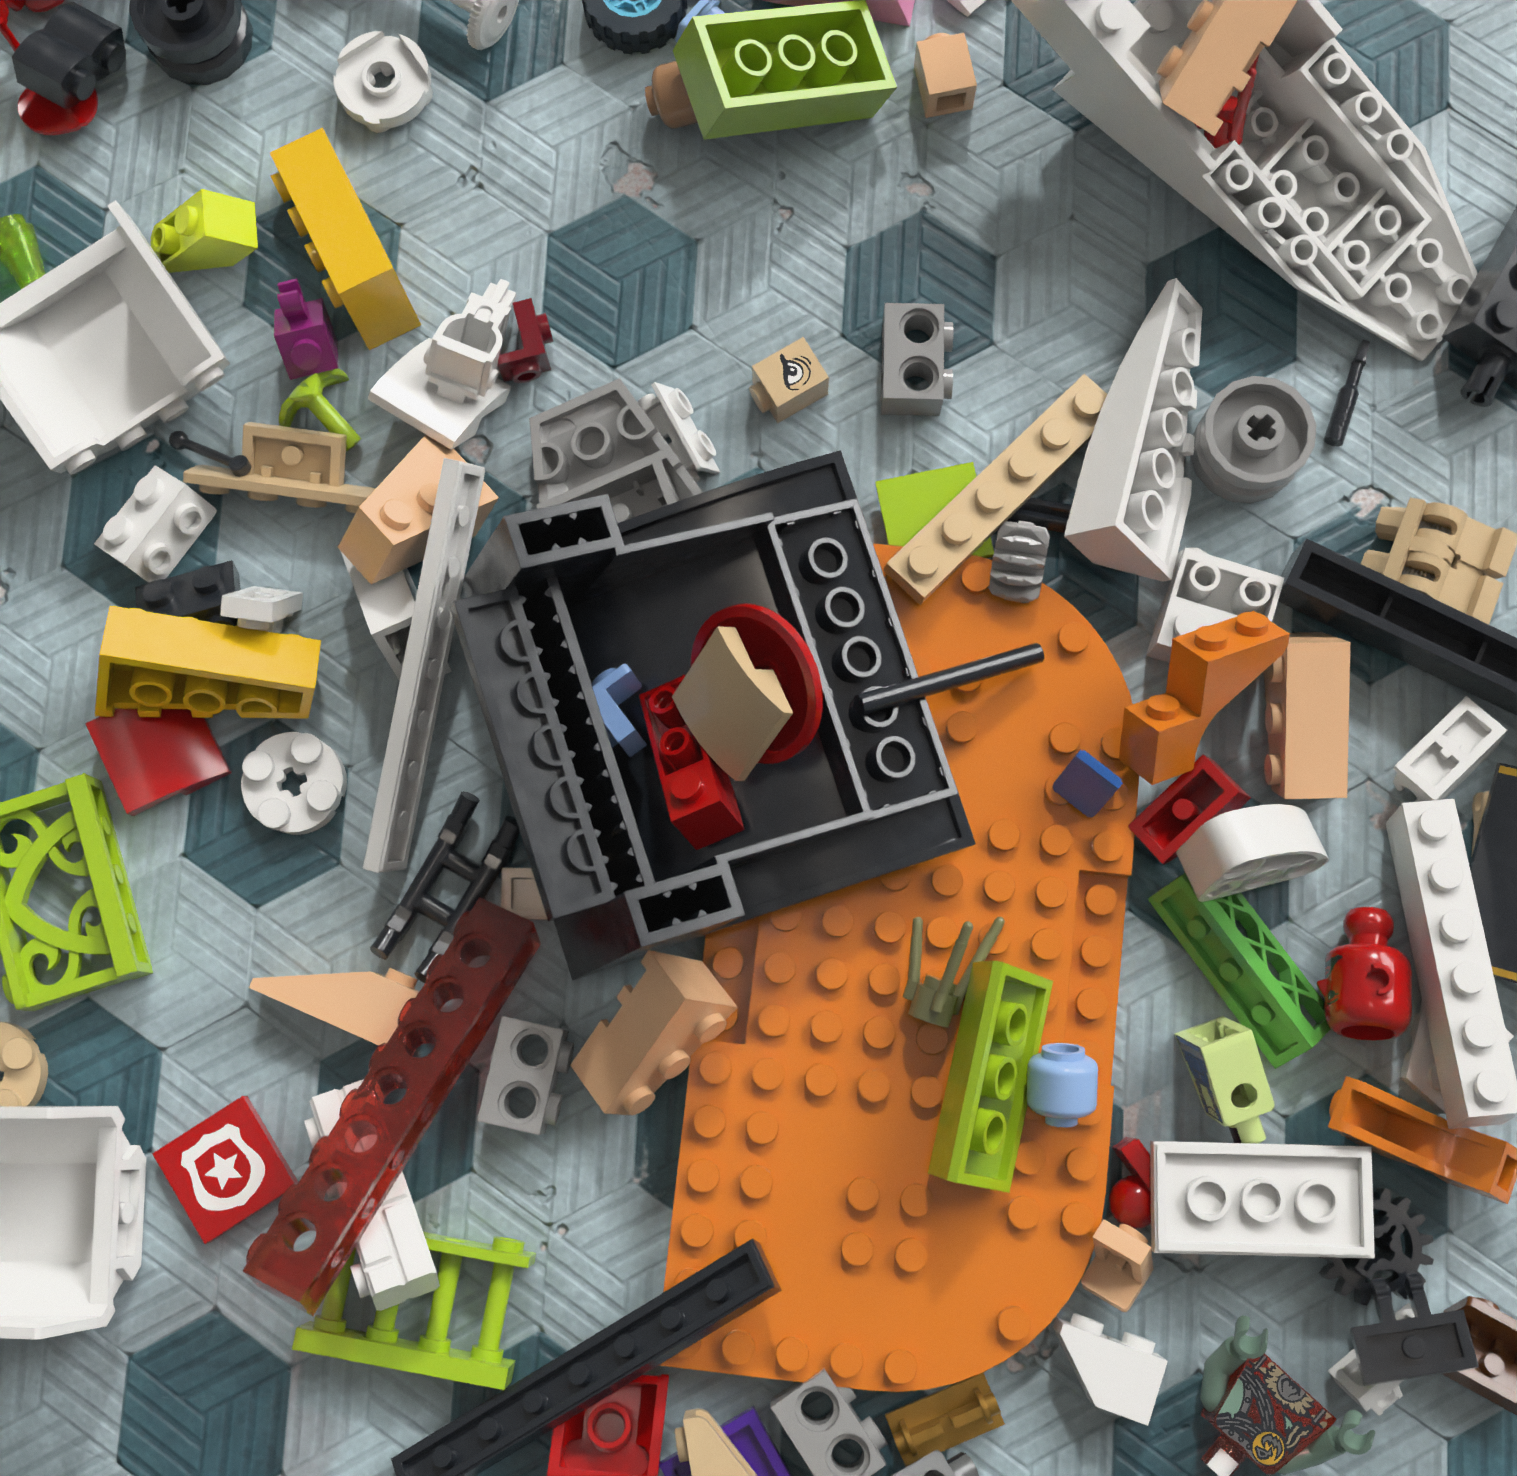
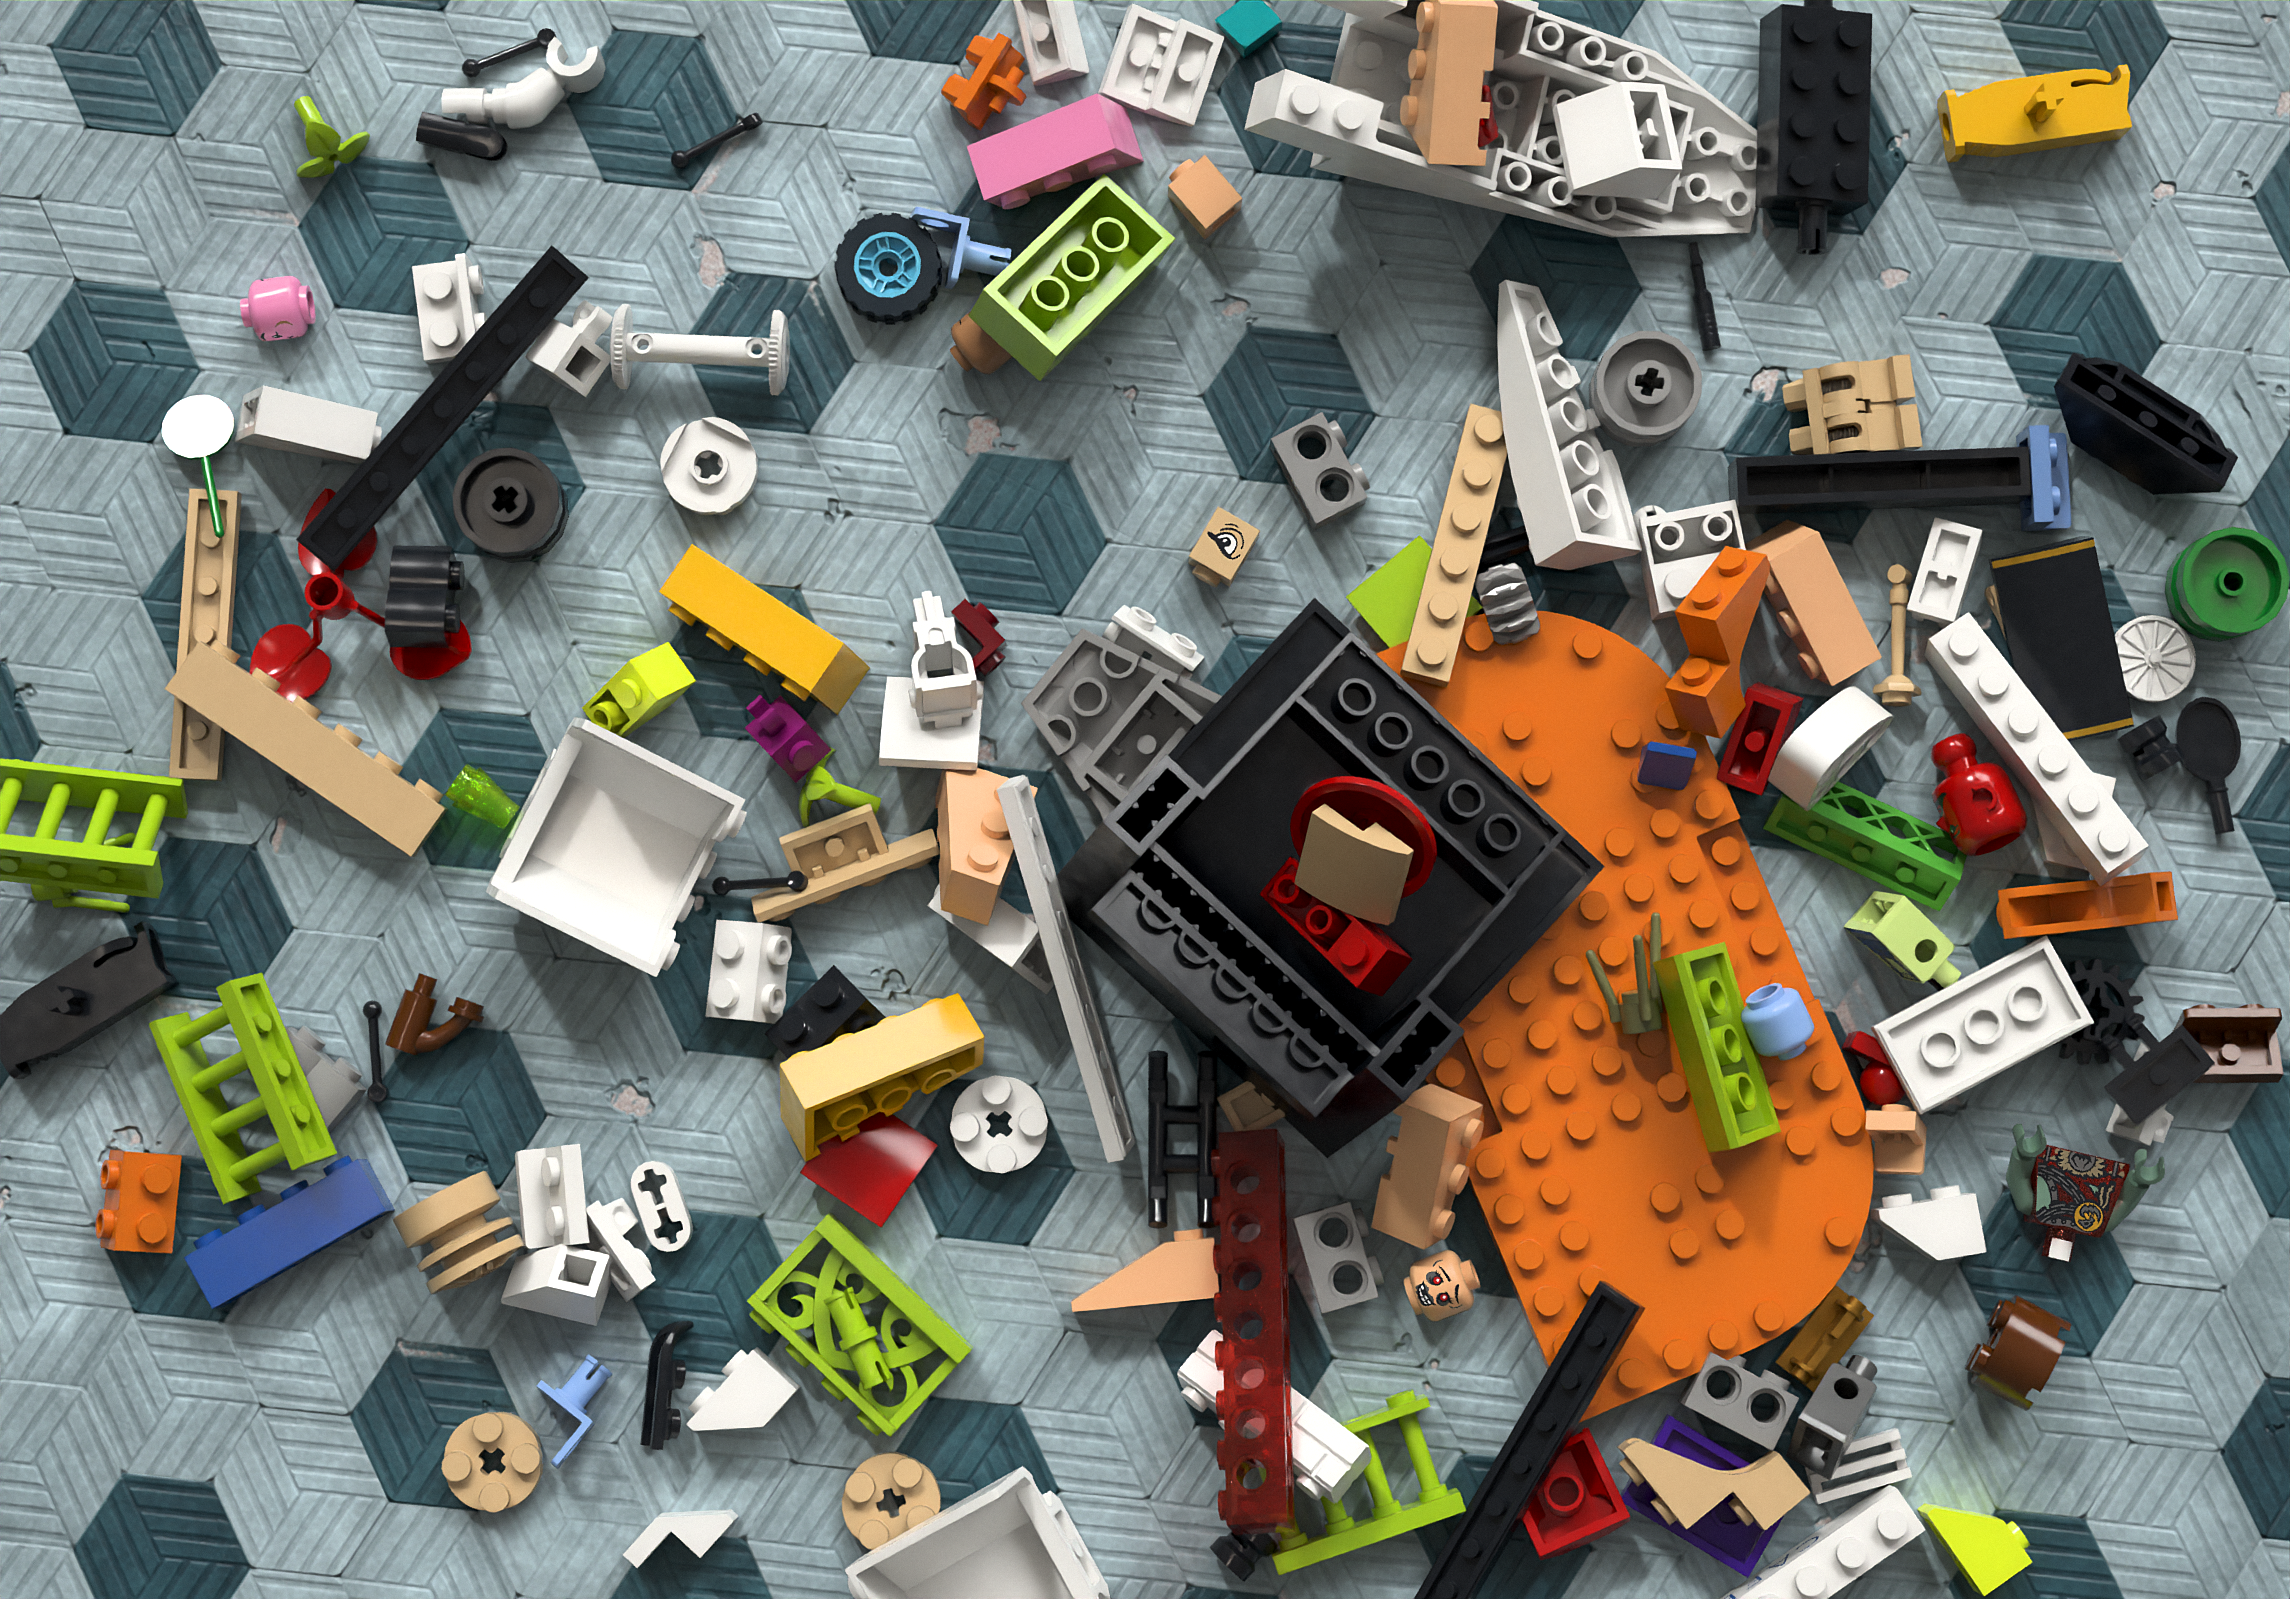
camera: 35 degrees left, 5 degrees up
red tile [152,1096,300,1244] -> none
white hinge [220,586,303,634] -> none
medium blue bracket [591,663,647,757] -> none
black bar [854,643,1044,716] -> none
none -> lime pin [823,1287,893,1391]
none -> black wheel [1210,1511,1279,1582]
none -> light nougat head [1404,1250,1480,1322]
none -> white slope [1552,82,1683,199]
none -> tan piece [1873,564,1922,707]

